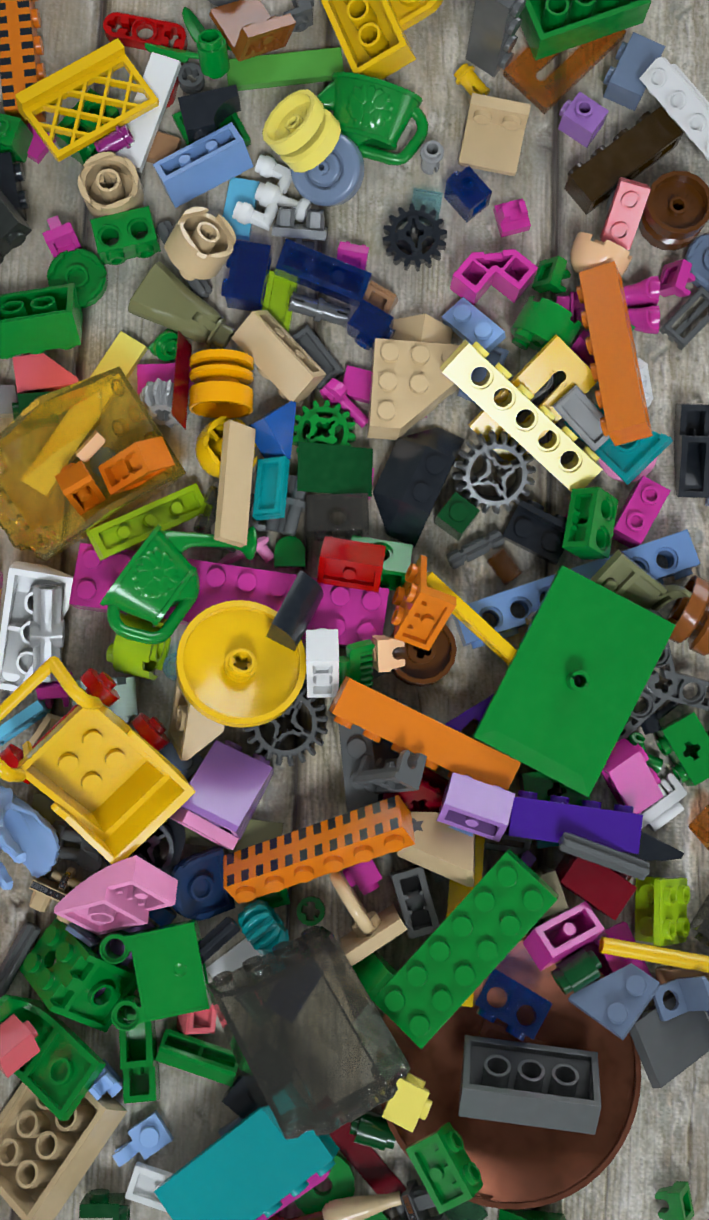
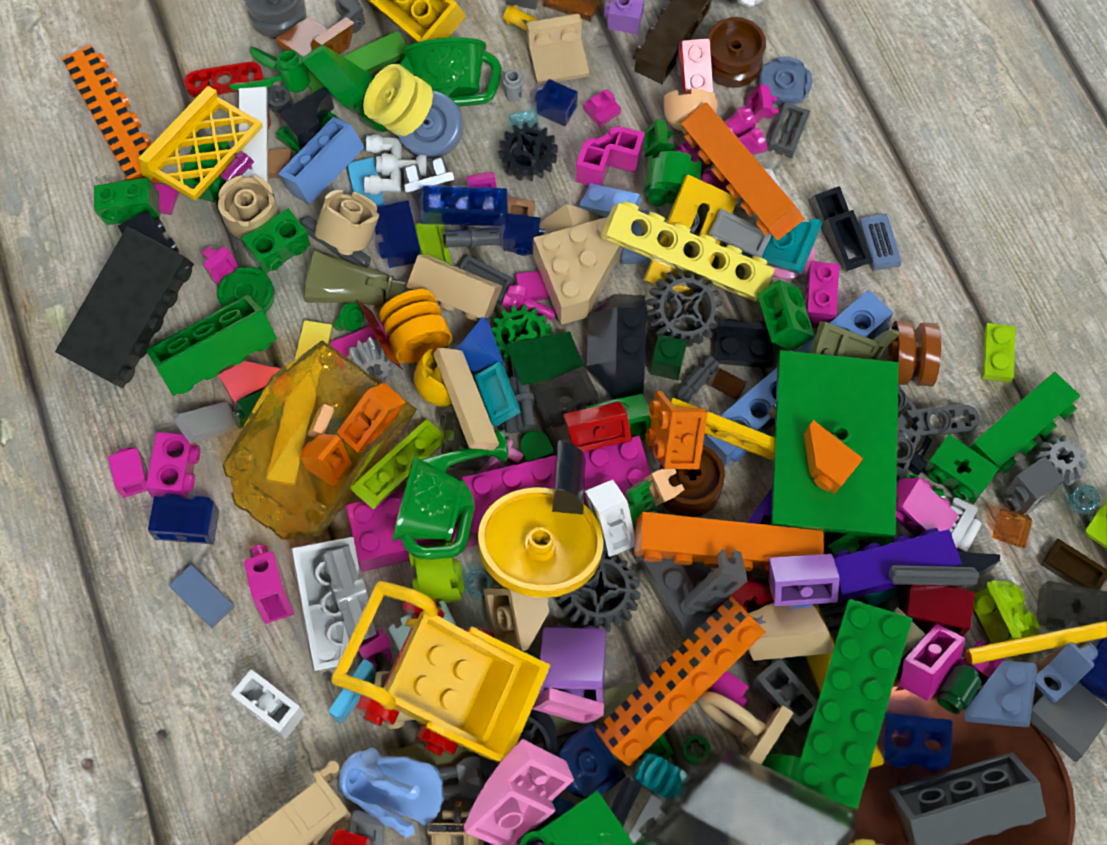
camera: 20 degrees left, 15 degrees down
none -> green slope [302,44,375,116]
none -> orange slope [804,420,863,495]

